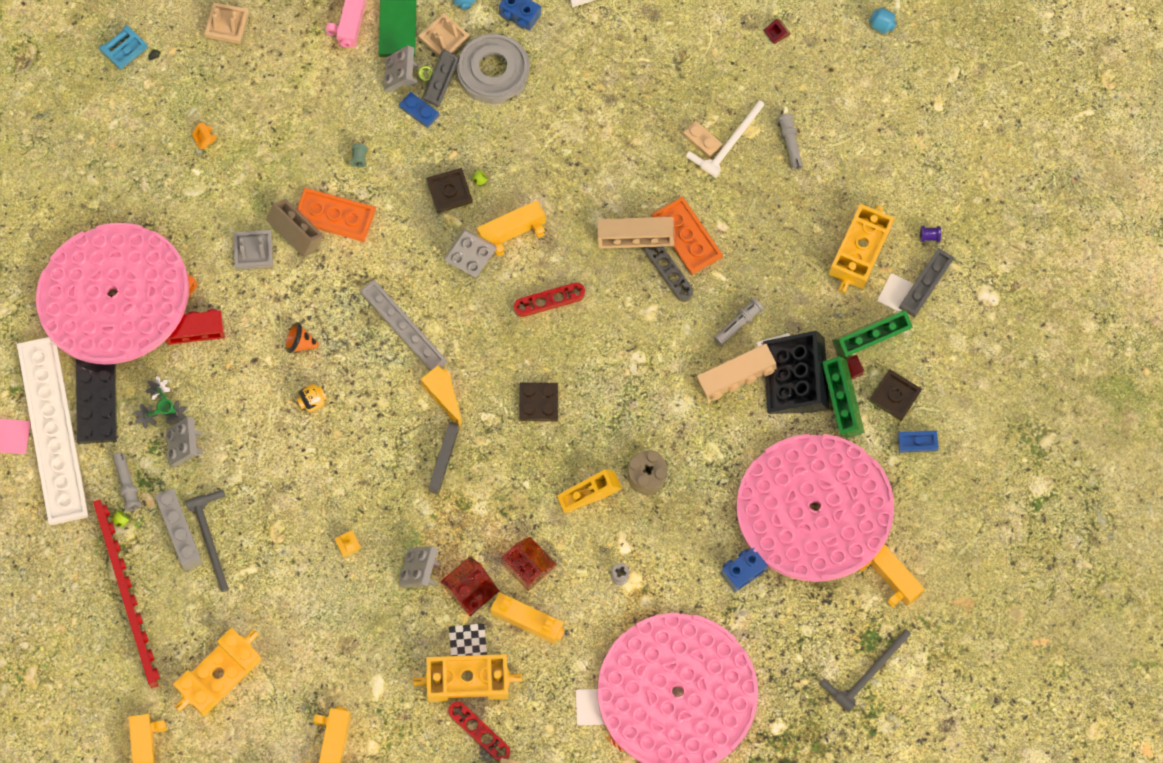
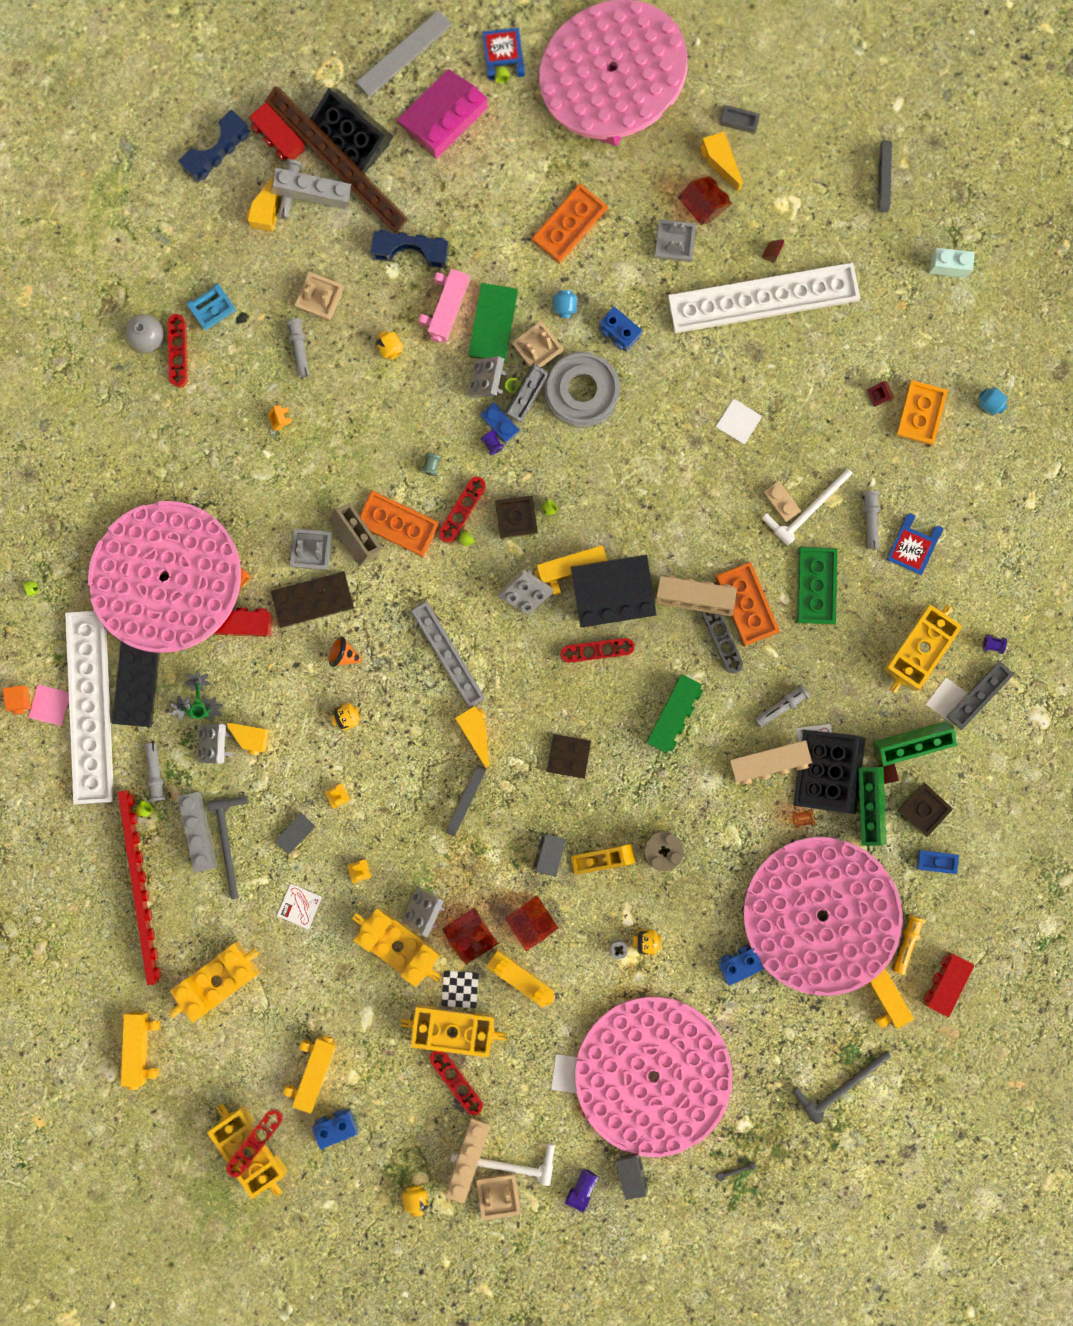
camera: 15 degrees right, 15 degrees up
none -> light grey cylinder [125,314,165,353]
none -> red beam [168,314,188,388]
none -> yellow slope [227,723,269,756]
none -> dark brown plate [271,572,355,628]
none -> dark grey tile [275,813,316,855]
none -> white sticker [277,884,322,929]
none -> light grey pin [286,319,310,378]
none -> yellow tile [324,783,351,809]
none -> yellow brick [352,907,441,987]
none -> yellow head [375,330,403,360]
none -> red beam [439,477,486,543]
none -> lime hinge [459,530,475,546]
none -> dark purple bush [480,430,504,456]
none -> dark grey hinge [532,832,566,877]
none -> black slope [571,554,657,628]
none -> yellow head [633,929,661,955]
none -> green brick [646,674,703,754]
none -> white sticker [716,399,762,444]
none -> clear orange bush [792,809,815,829]
none -> green tile [797,547,838,625]
none -> flag [887,513,943,575]
none -> yellow pin [893,915,926,975]
none -> light orange plate [896,380,948,445]
none -> red brick [923,952,975,1018]

